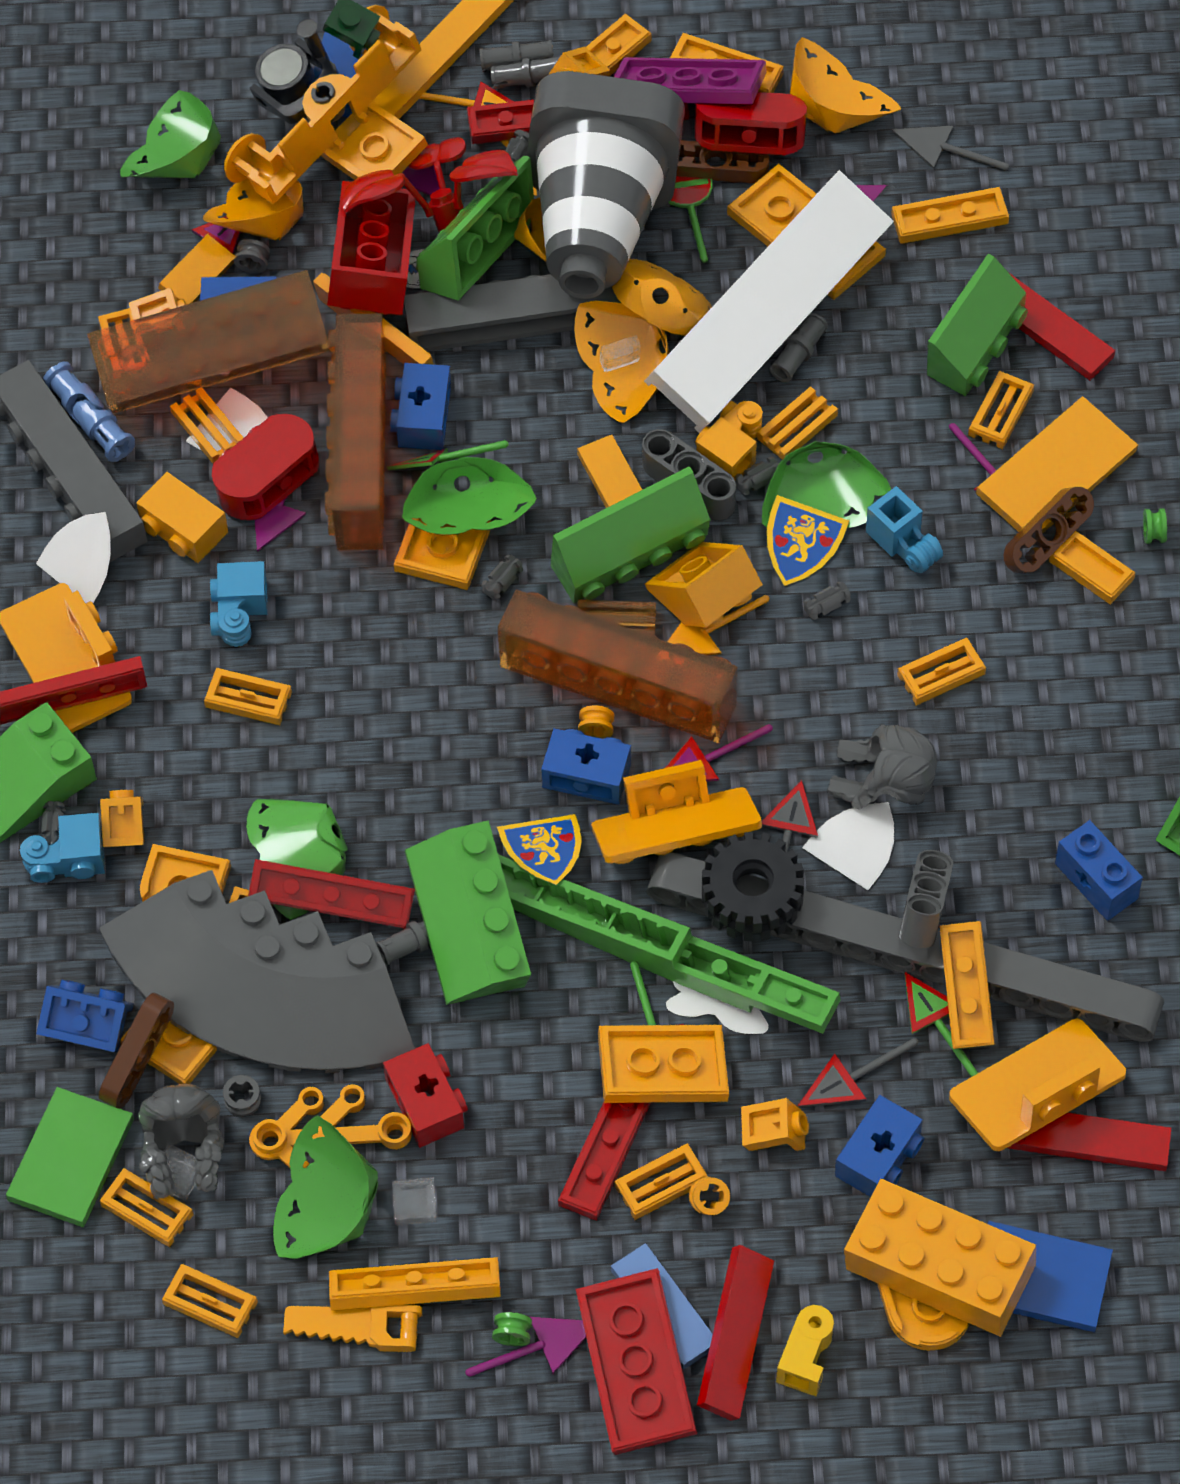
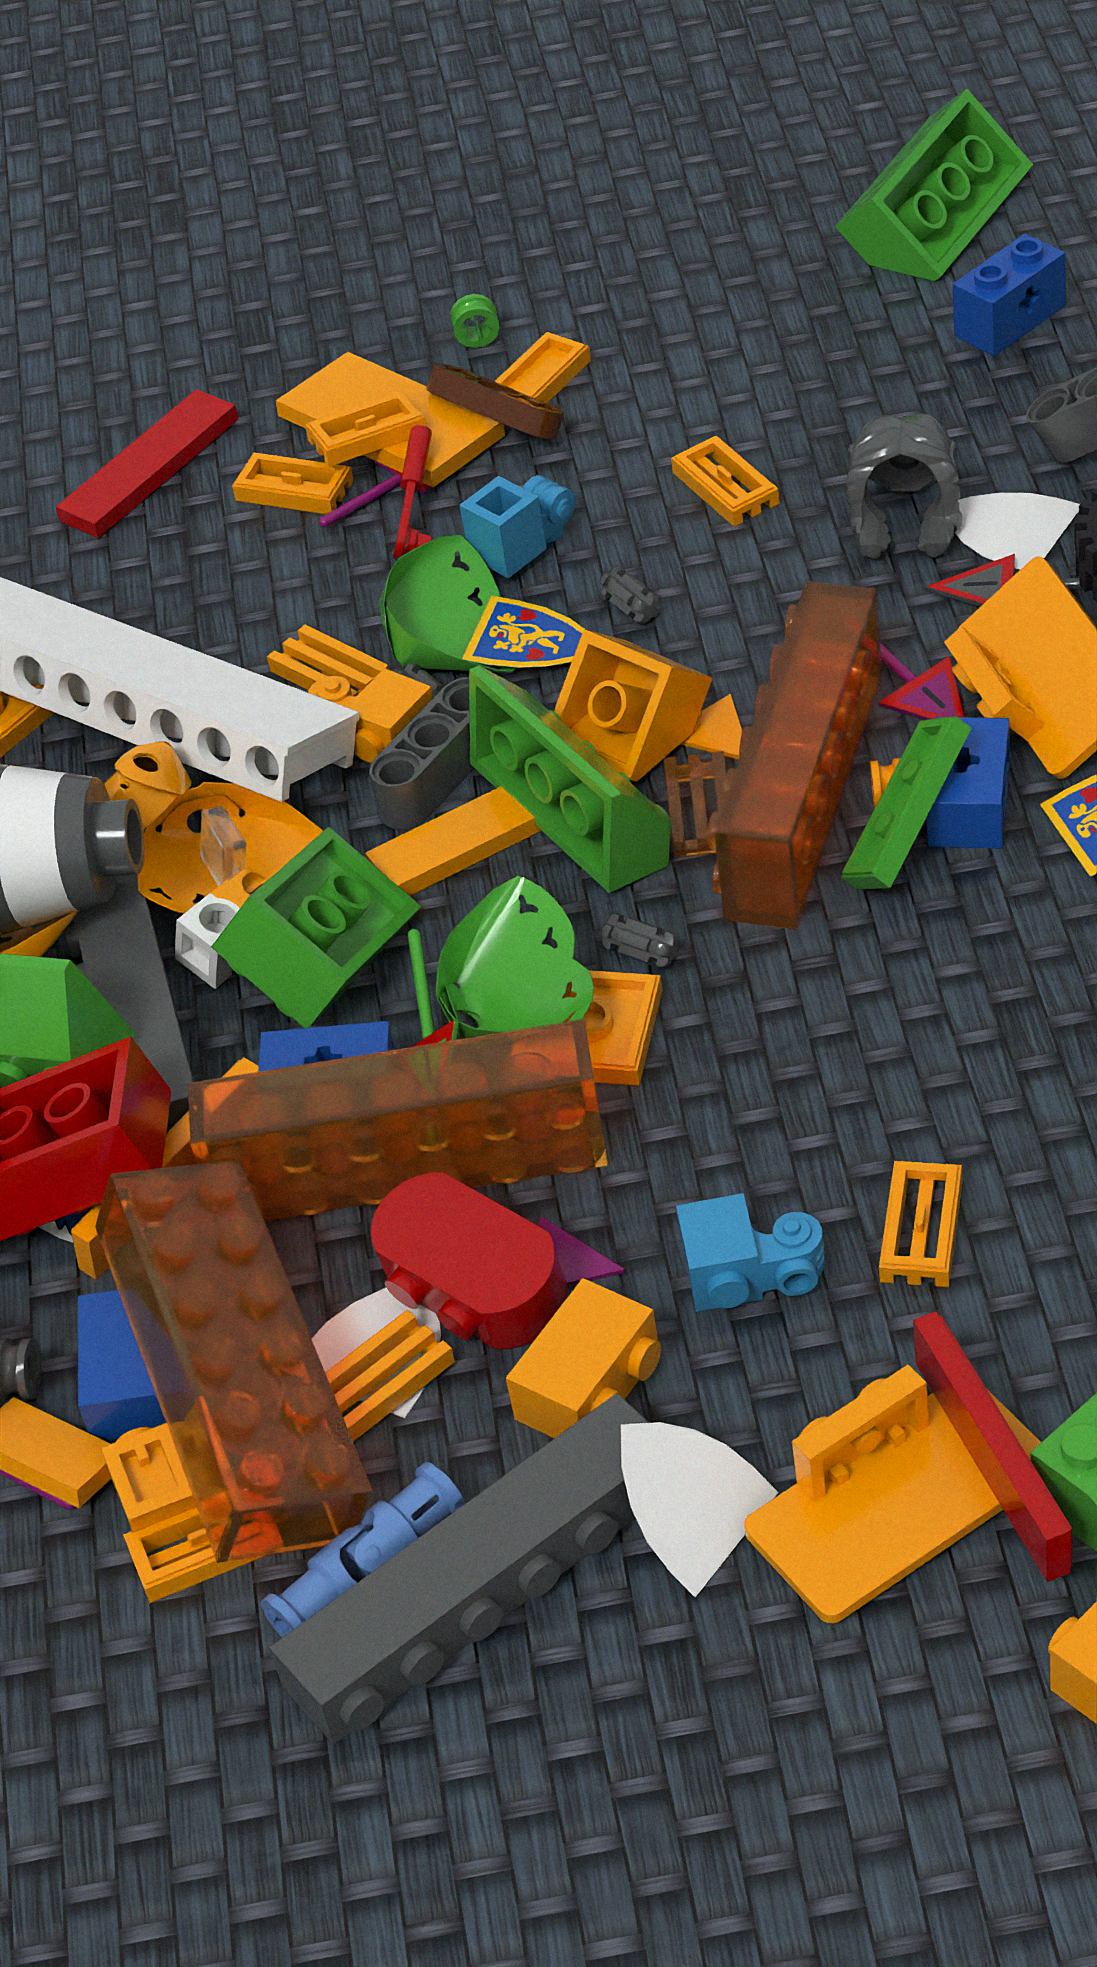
camera: 90 degrees left, 15 degrees down
bright green slope [927,254,1028,397] -> none
none -> white leg [175,868,267,989]
none -> bright green slope [211,827,422,1028]
none -> light orange tile [305,391,427,467]
none -> red piece [393,425,432,559]
none -> bright green tile [841,716,972,889]

